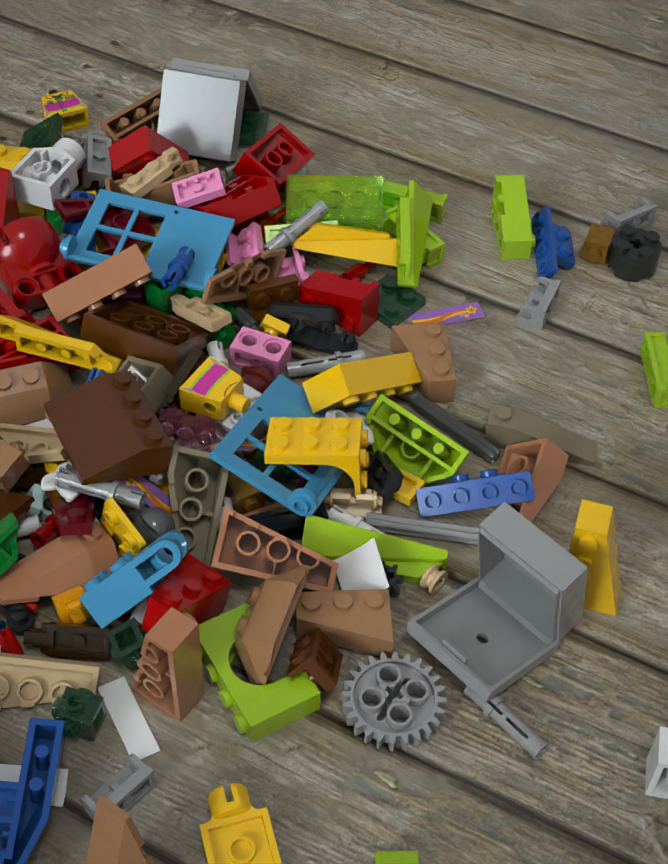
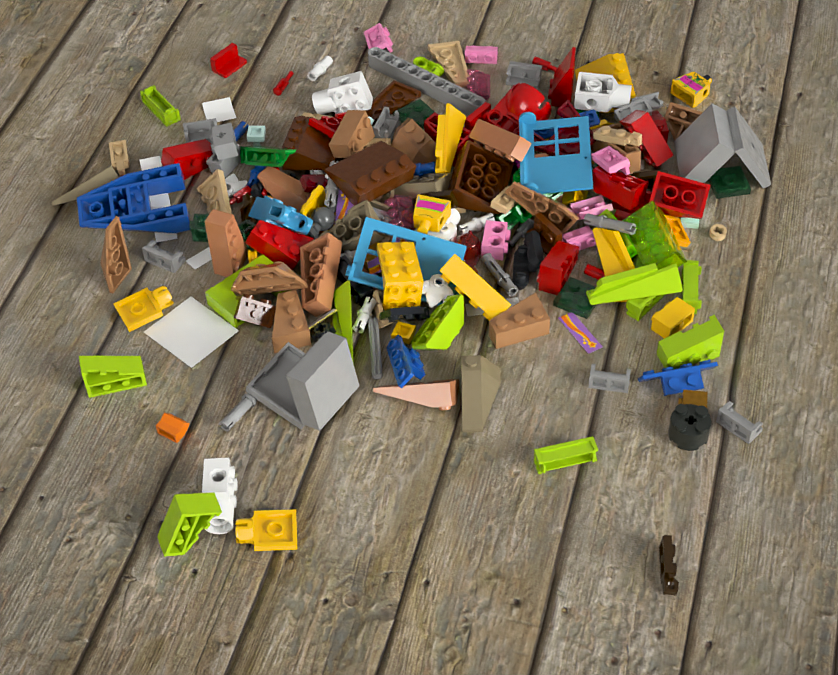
camera: 80 degrees right, 0 degrees up
clear green plate [20,112,64,149] -> none
blue pin [161,246,195,290] -> none
yellow plate [258,314,290,338] -> none
light grey gear [341,651,447,752] -> none
dark grey axle [411,394,501,463] -> none
yellow wedge [568,499,622,616] -> none
none -> white sticker [144,296,239,368]
none -> orange piece [156,412,190,443]
none -> yellow brick [651,297,695,338]
none -> tan bush [709,224,727,241]

